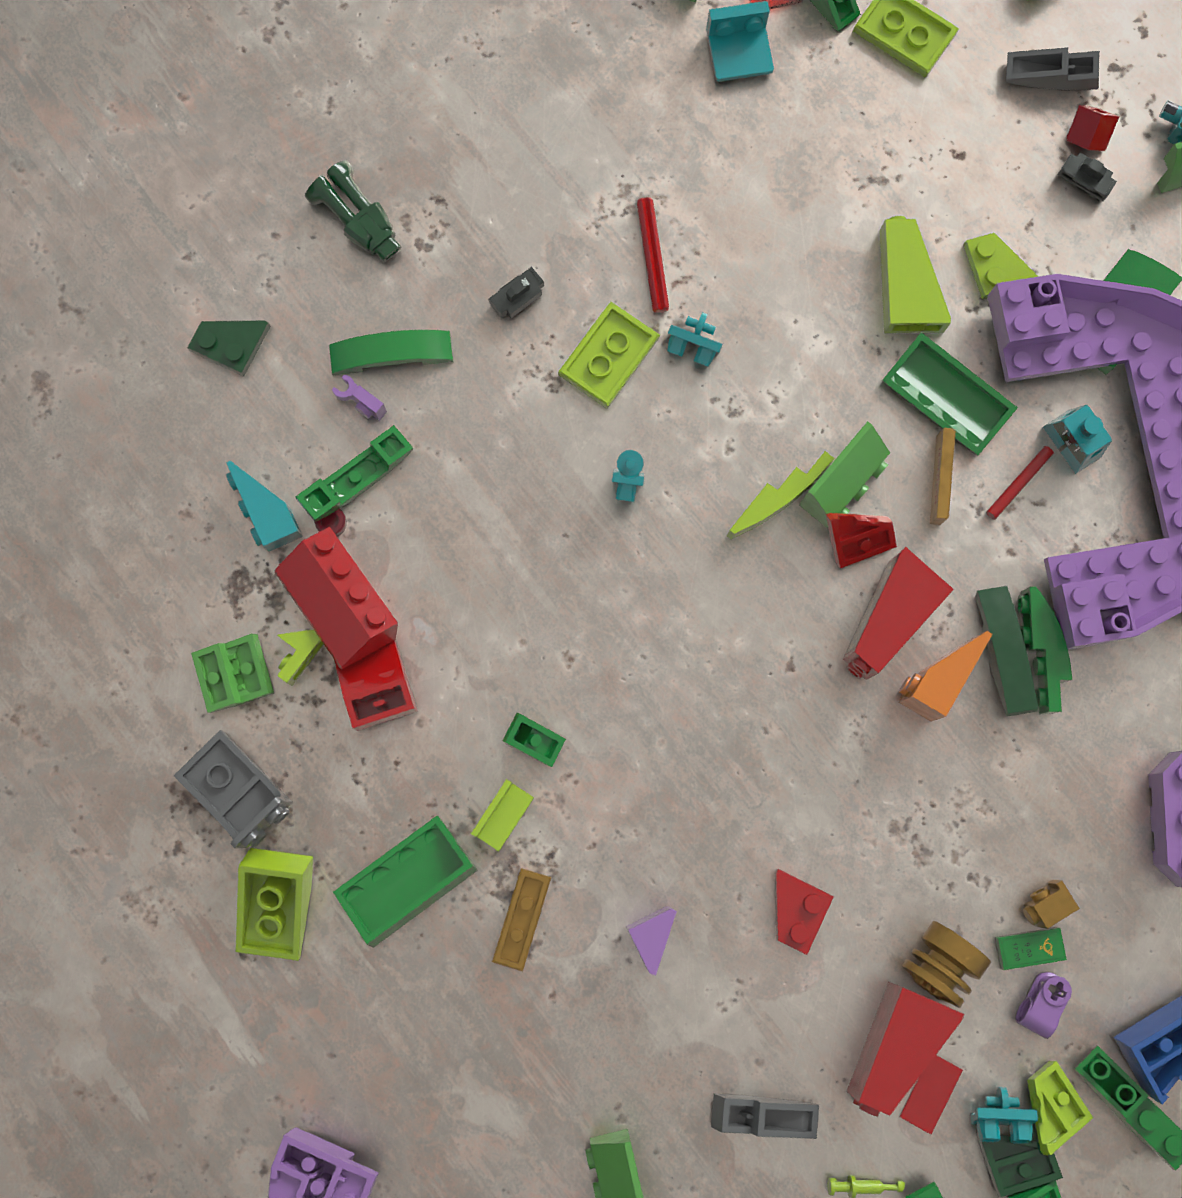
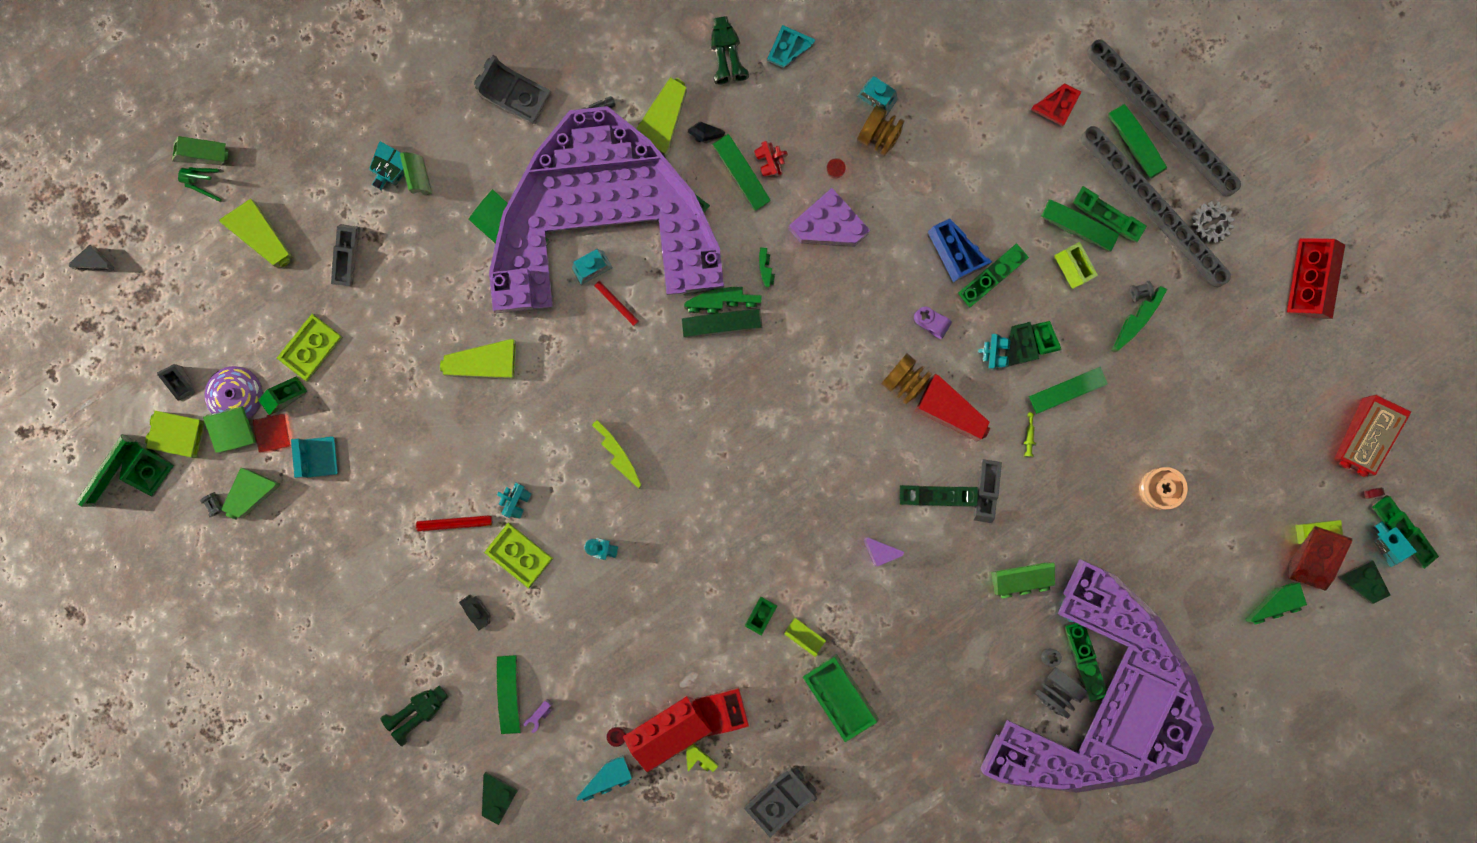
camera: 80 degrees left, 5 degrees up
bright green slope [191,633,274,713] -> none
lime slope [235,848,313,961] -> none
green slope [295,425,413,522] -> none
pearl gold tile [492,868,551,972] -> none
red wing [775,869,834,955] -> none
bright green slope [799,421,890,528] -> none
red wing [826,513,897,569] -> none
red slope [843,547,954,680] -> none
green slope [882,332,1018,456] -> none
orange slope [899,631,993,721] -> none
red sticker [900,1055,963,1135] -> none
pearl gold tile [930,428,956,525] -> none
lime wing [963,233,1038,299] -> none
green tile [995,927,1067,970] -> none
pearl gold brick [1023,880,1080,929] -> none
lime wing [1027,1061,1093,1155] -> none
pearl dark grey piece [1058,153,1117,202] -> none
red panel [1066,105,1120,151] -> none
none -> green slope [759,247,775,290]
none -> dark green slope [900,485,978,507]

